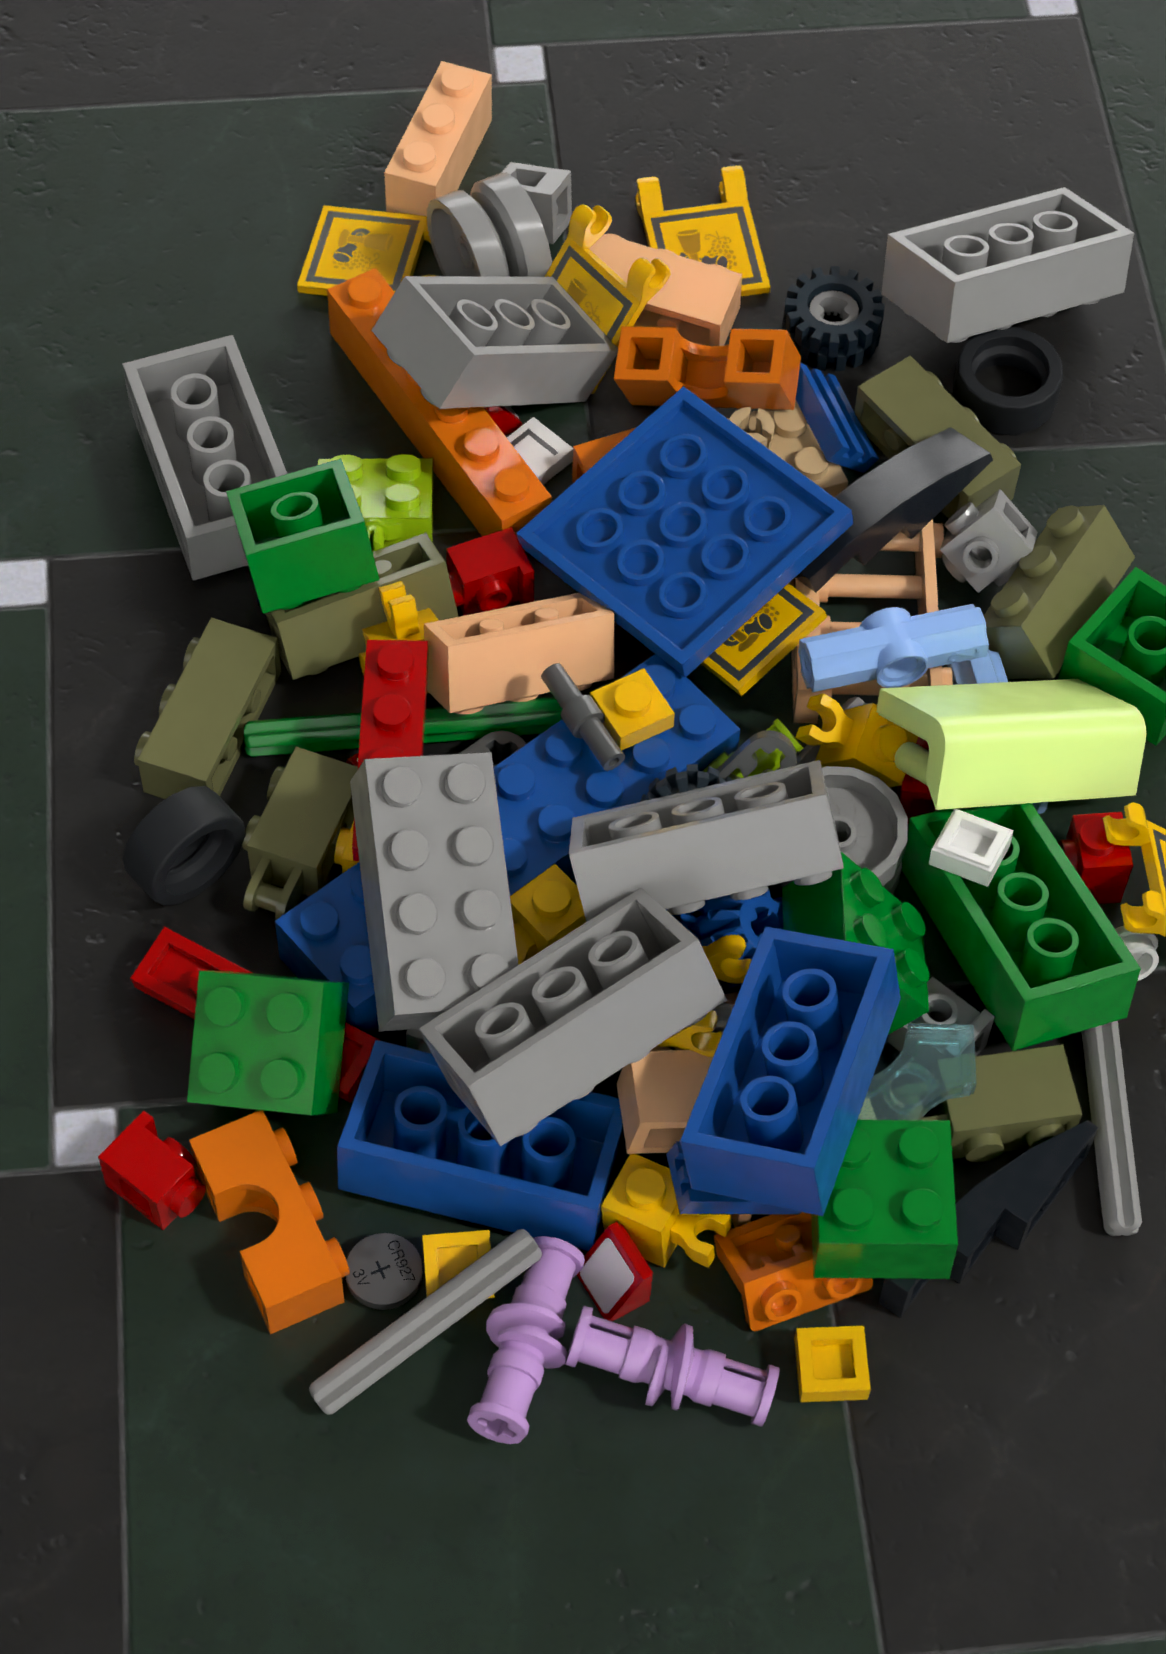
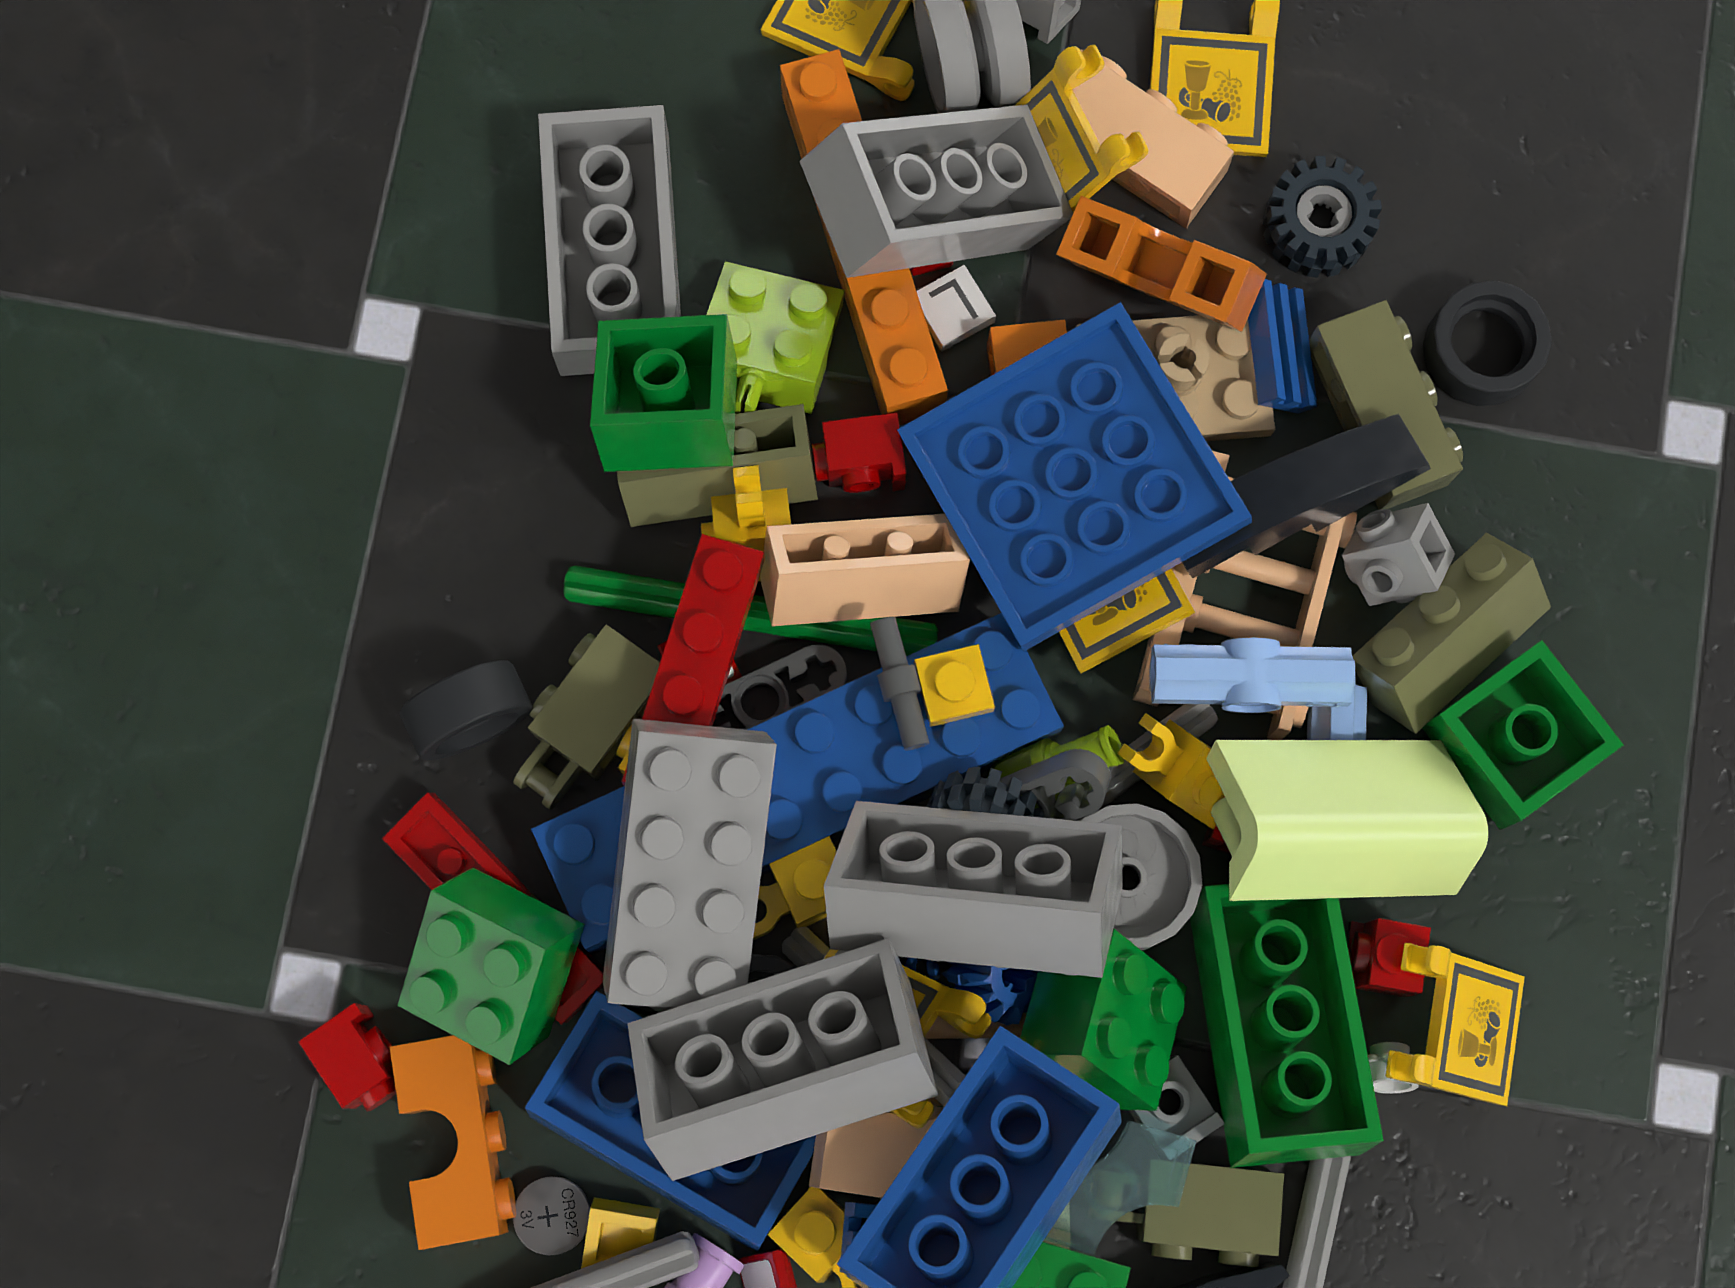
camera: 15 degrees right, 20 degrees up
olive brick [134,617,281,799] -> none
light grey brick [881,187,1134,343] -> none
white tile [929,809,1014,887] -> none

